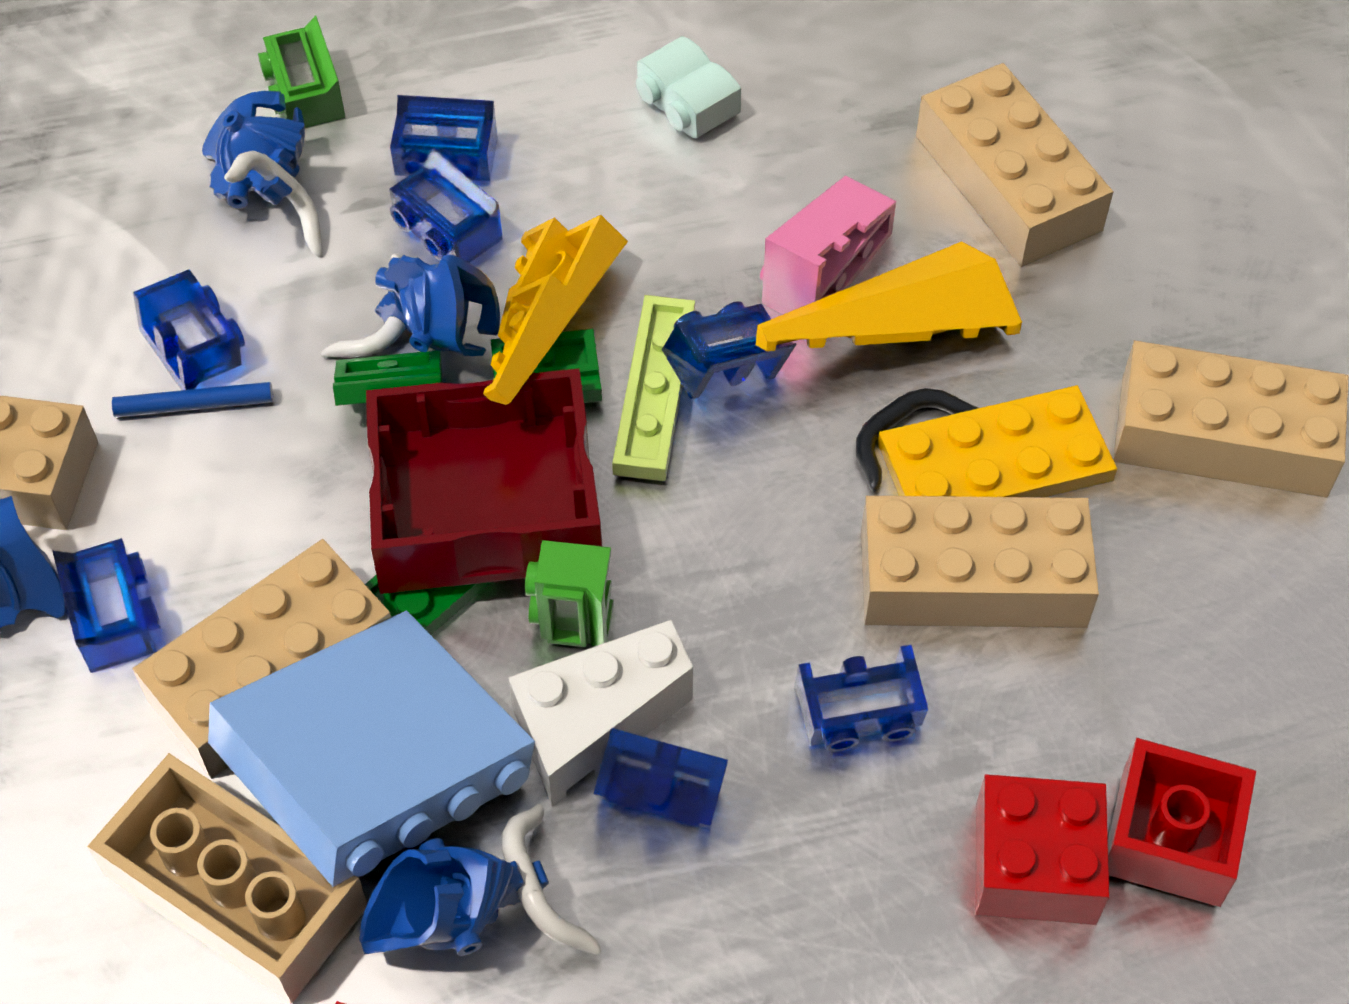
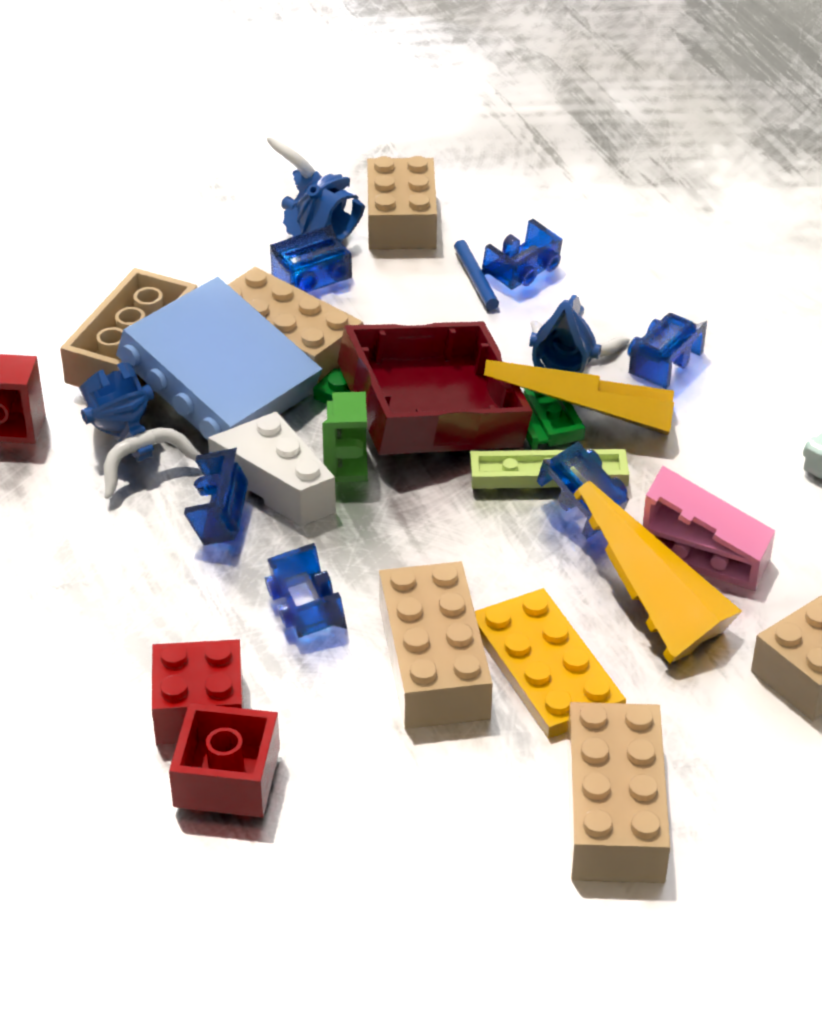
camera: 80 degrees right, 15 degrees down
blue helmet [202,90,323,257] -> none
bright green window [258,15,346,128] -> none
green plate [333,350,442,406] -> none
clear blue window [390,95,498,181] -> none
black animal [856,388,978,492] -> none

